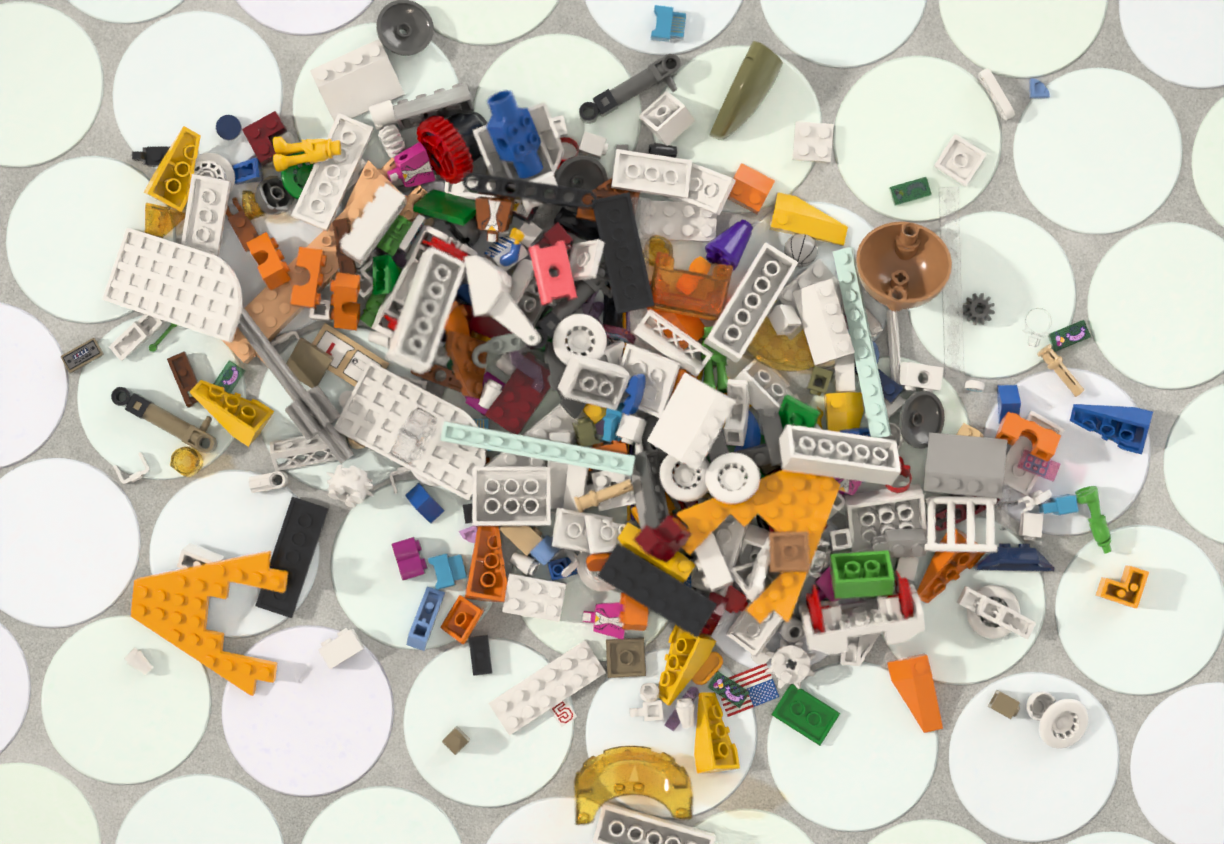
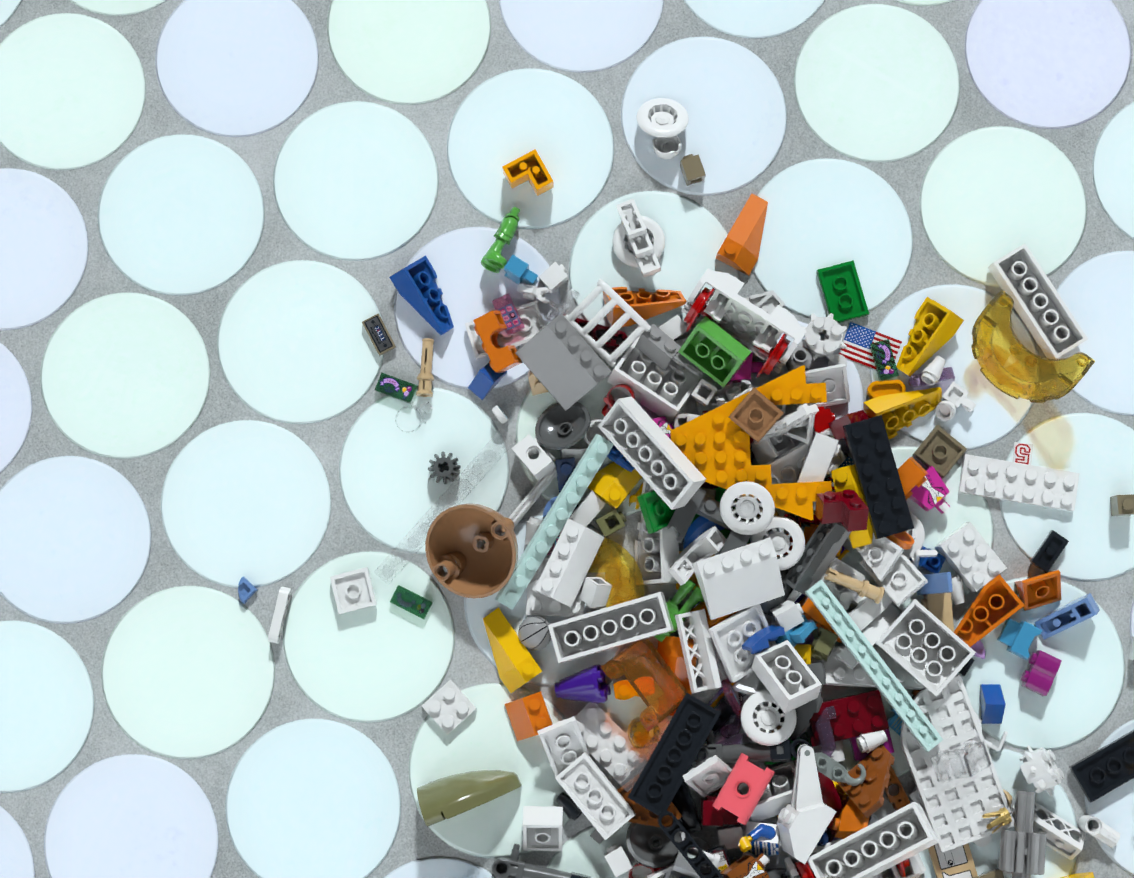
camera: 135 degrees left, 5 degrees down
dark blue wedge [974,543,1055,571] -> none
none -> tile [362,313,396,356]
none -> pearl gold piece [982,807,1014,834]

